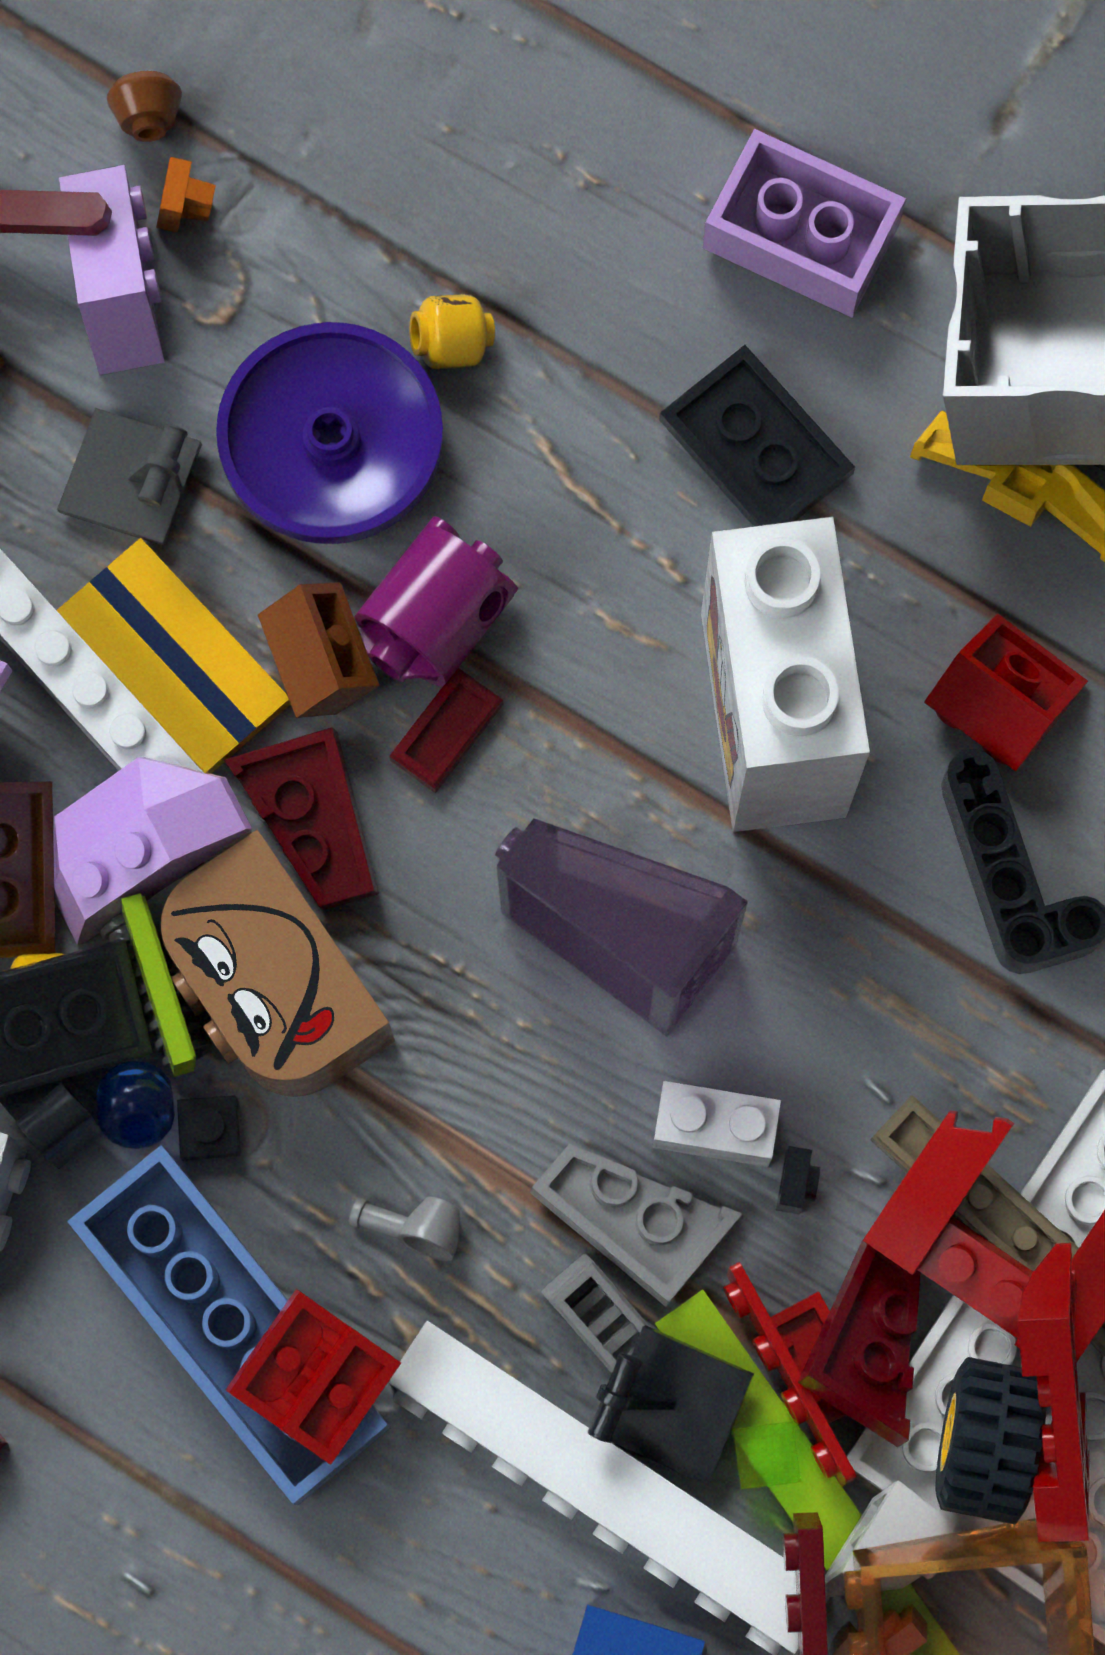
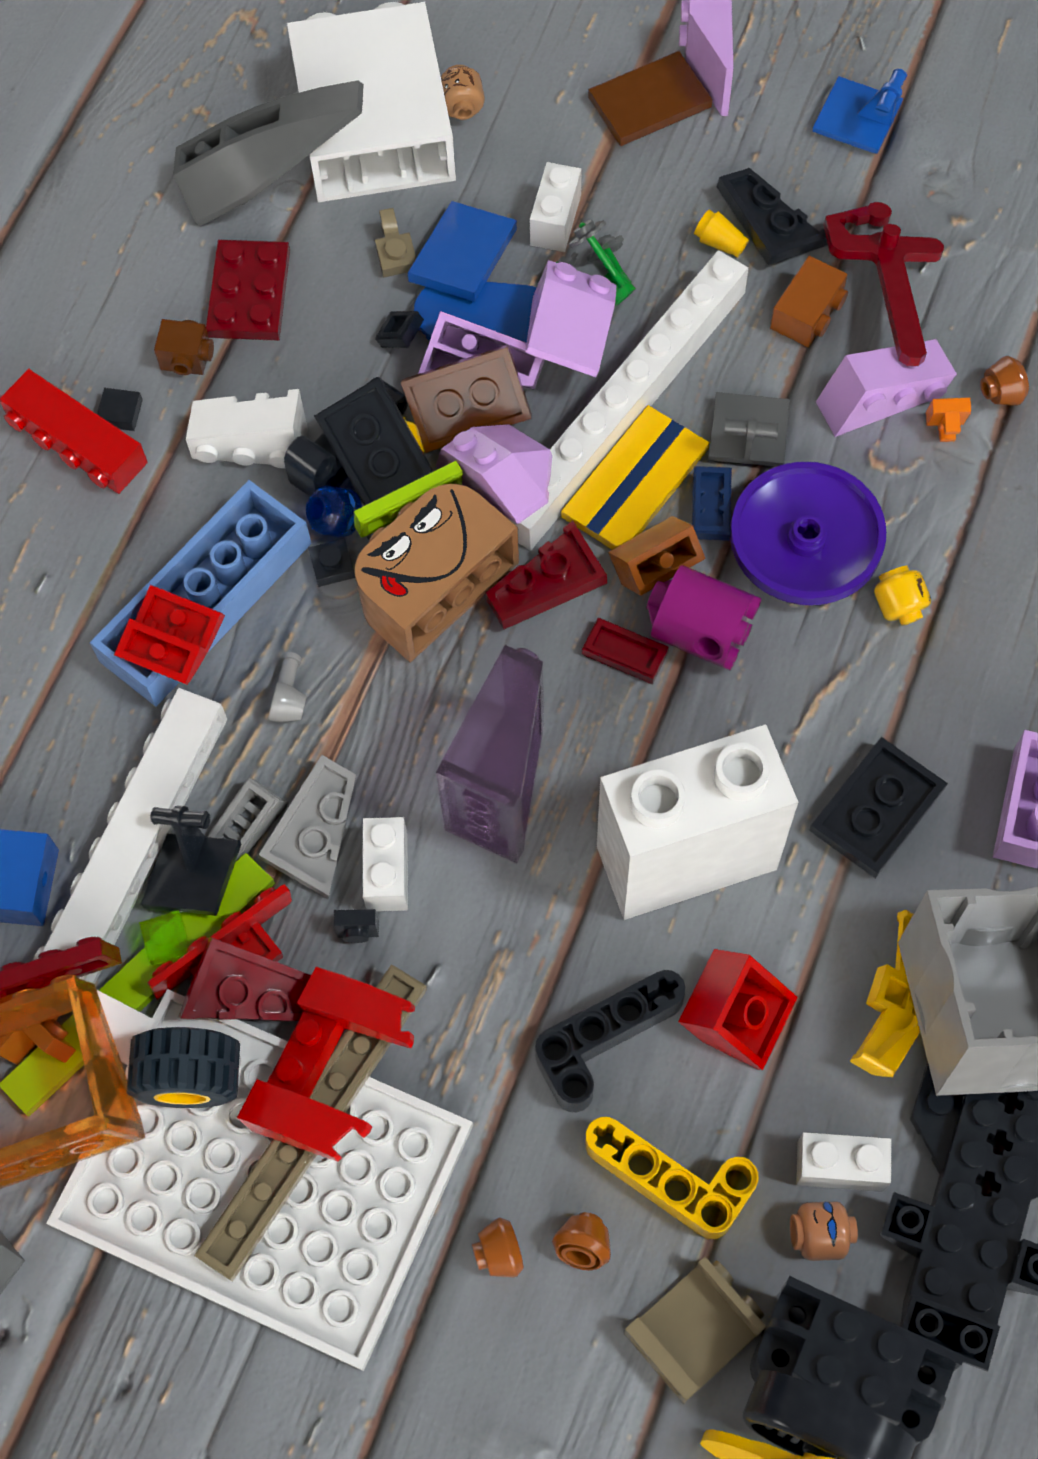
camera: 80 degrees right, 10 degrees down
red wedge [1017,1243,1090,1542] -> none
none -> dark blue plate [692,466,732,541]

